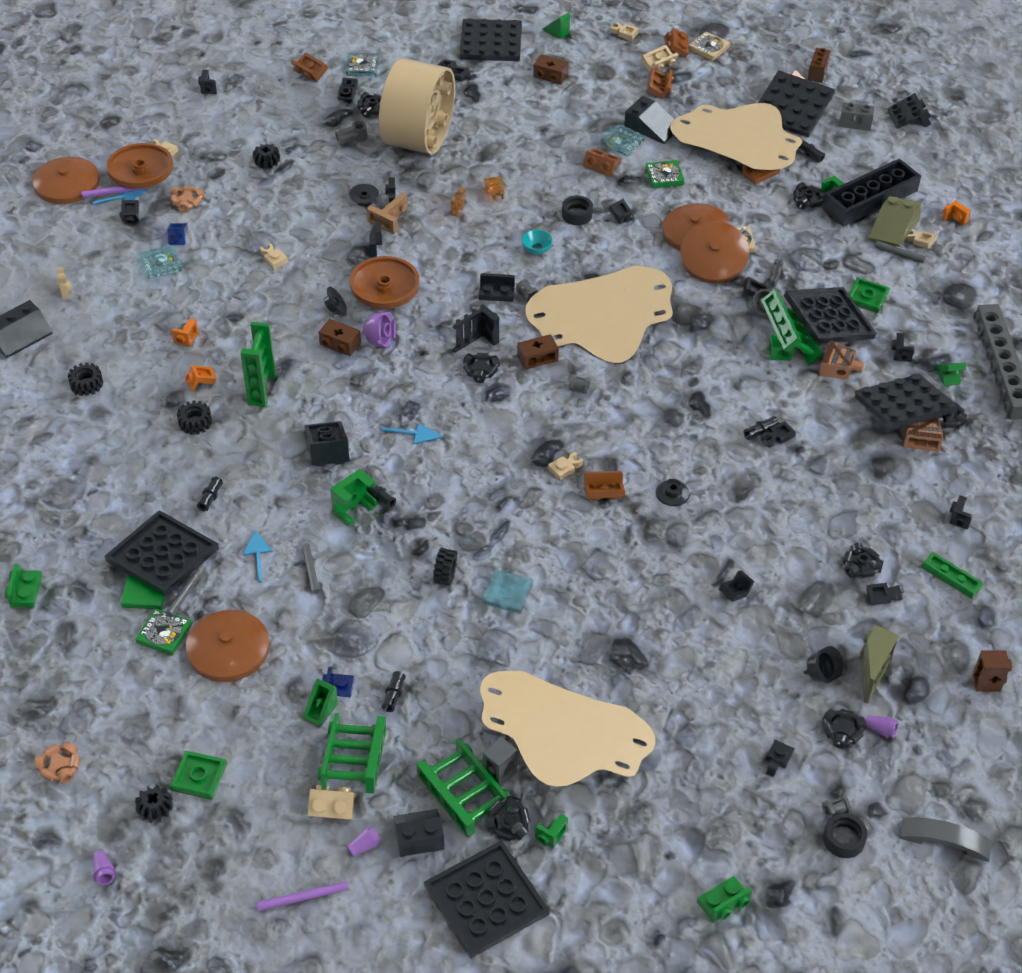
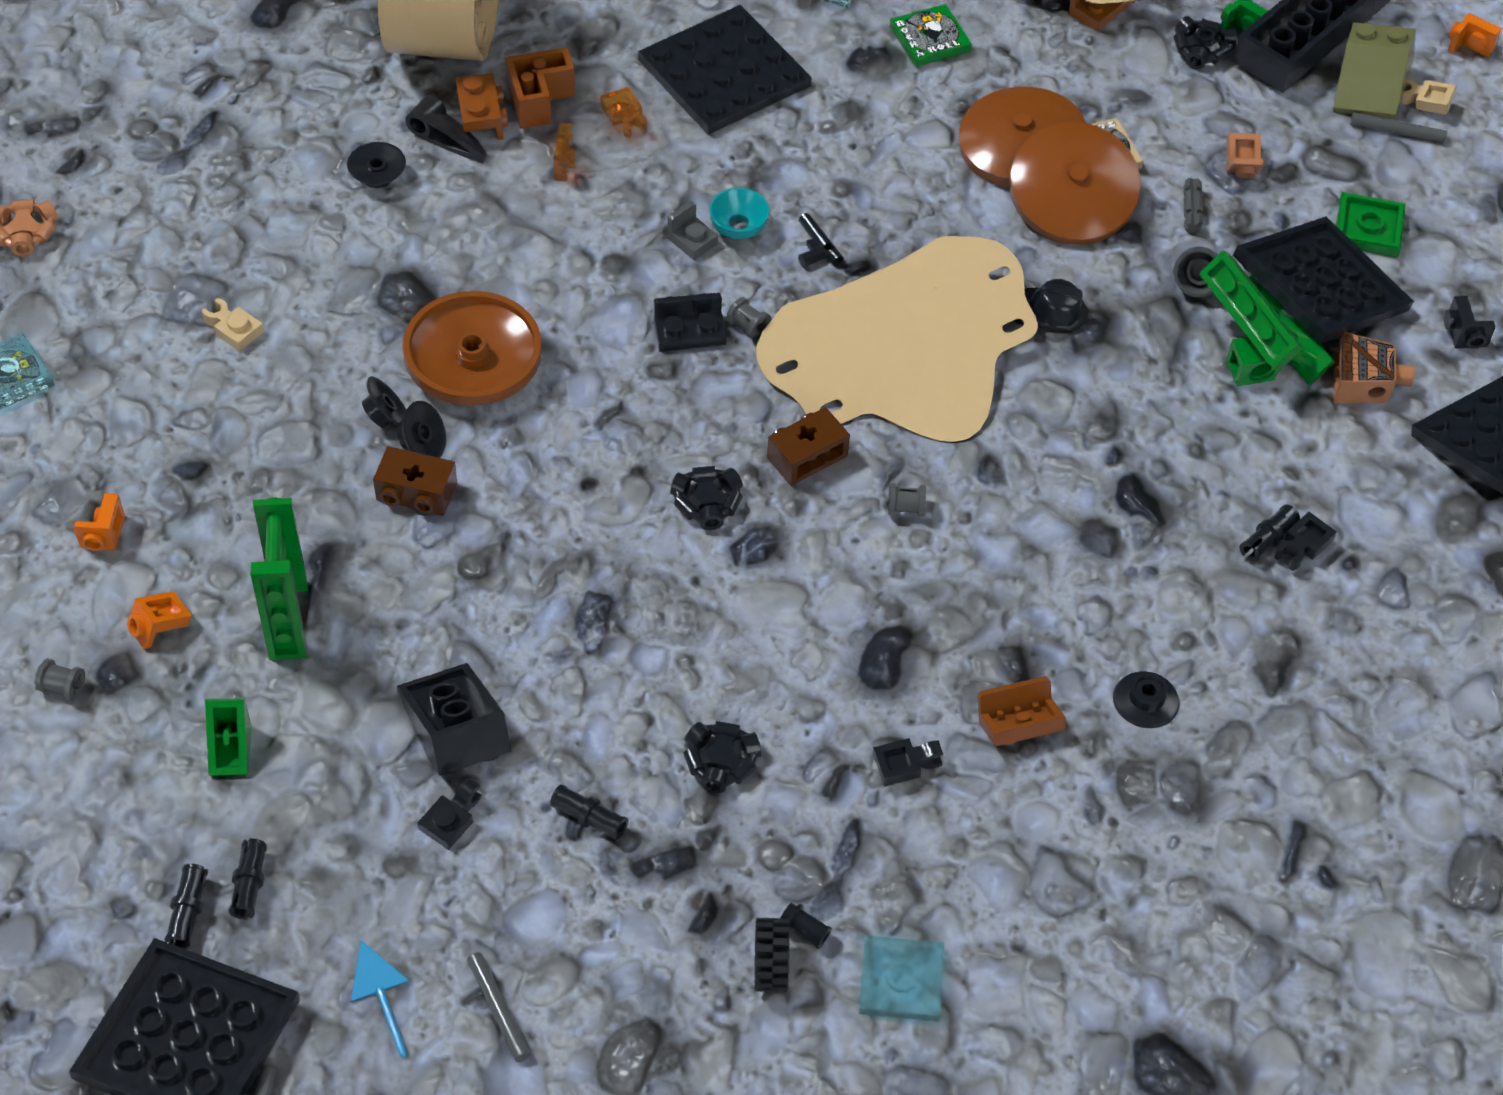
camera: 15 degrees left, 5 degrees up
clear blue bracket [167,223,188,245] -> none
black tyre [177,400,212,435] -> none
black gear [252,143,280,169] -> none
green panel [330,469,377,526] -> none
dark grey piece [335,120,368,145] -> none
medium lavender cylinder [363,312,396,348] -> none
medium nougat bracket [367,193,408,234] -> none
black slope [369,221,382,257] -> none
dark azure piece [381,423,443,445] -> none
black plate [385,177,396,203] -> none
black plate [453,304,500,353] -> none
tan plate [548,452,583,481] -> none
black tyre [562,195,593,225] -> none
dark orange bracket [583,148,622,176] -> none
black bracket [609,199,637,224] -> none
black bracket [718,570,754,602] -> none
black bracket [743,276,772,297] -> none
none -> dark grey bush [35,658,85,701]
none -> black pin [164,864,208,948]
none -> green slope [205,698,252,776]
none -> black piece [397,401,446,458]
none -> black piece [405,95,488,163]
none -> black plate [417,777,482,850]
none -> dark orange bracket [456,73,508,140]
none -> dark orange brick [505,47,575,129]
none -> black plate [638,4,812,135]
none -> dark grey bracket [667,201,718,260]
none -> black piece [683,721,761,793]
none -> black pin [780,903,832,949]
none -> black hose [798,213,844,267]
none -> black plate [873,738,943,787]
none -> black piece [1014,279,1089,331]
none -> nougat bracket [1226,133,1264,178]

